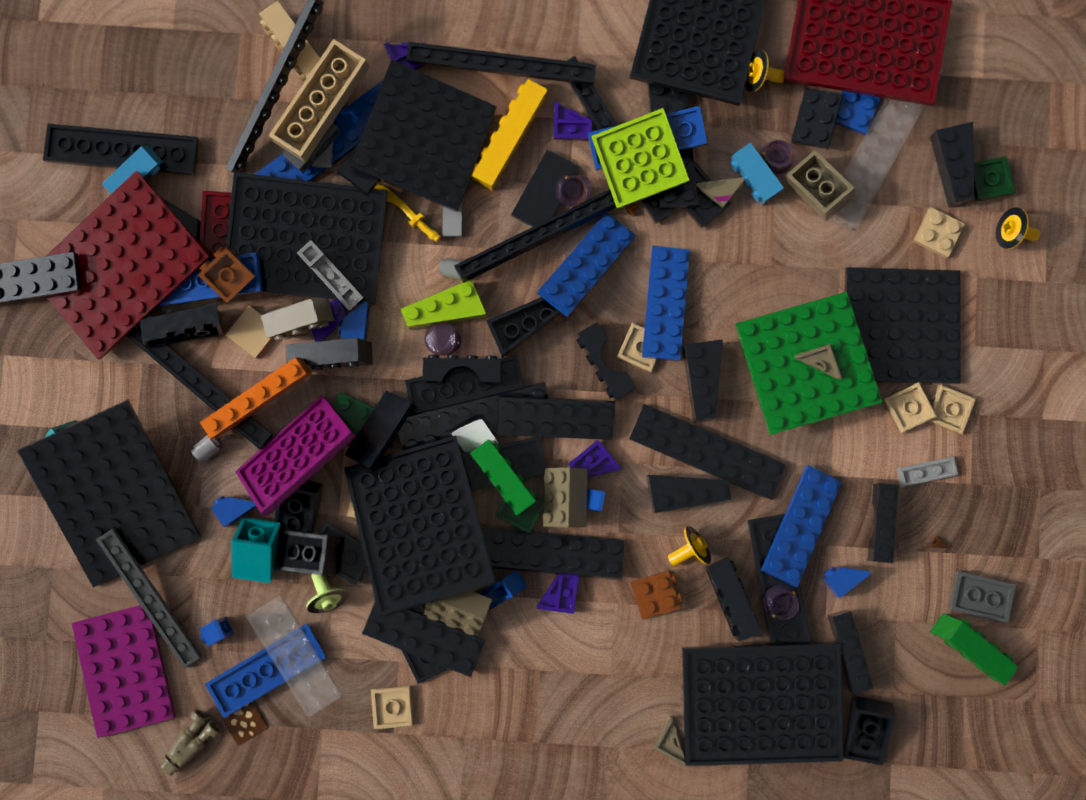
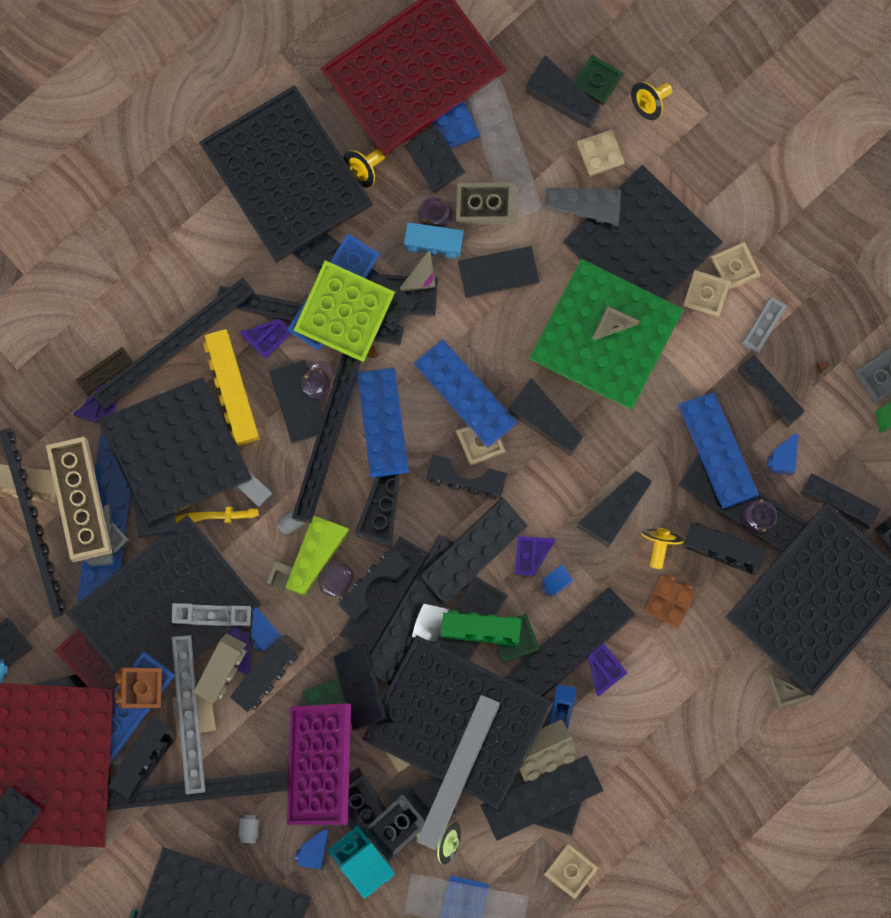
camera: 45 degrees left, 5 degrees down
orange brick [200,357,312,439] -> none
dark tan brick [543,468,588,528] -> none
black plate [629,404,786,500] -> none
none -> dark brown tile [76,347,134,396]
none -> light grey tile [172,635,205,794]
none -> dark tan panel [267,561,293,591]
none -> light grey tile [416,695,500,850]
none -> black tile [458,246,539,298]
none -> dark grey wing [545,188,621,227]

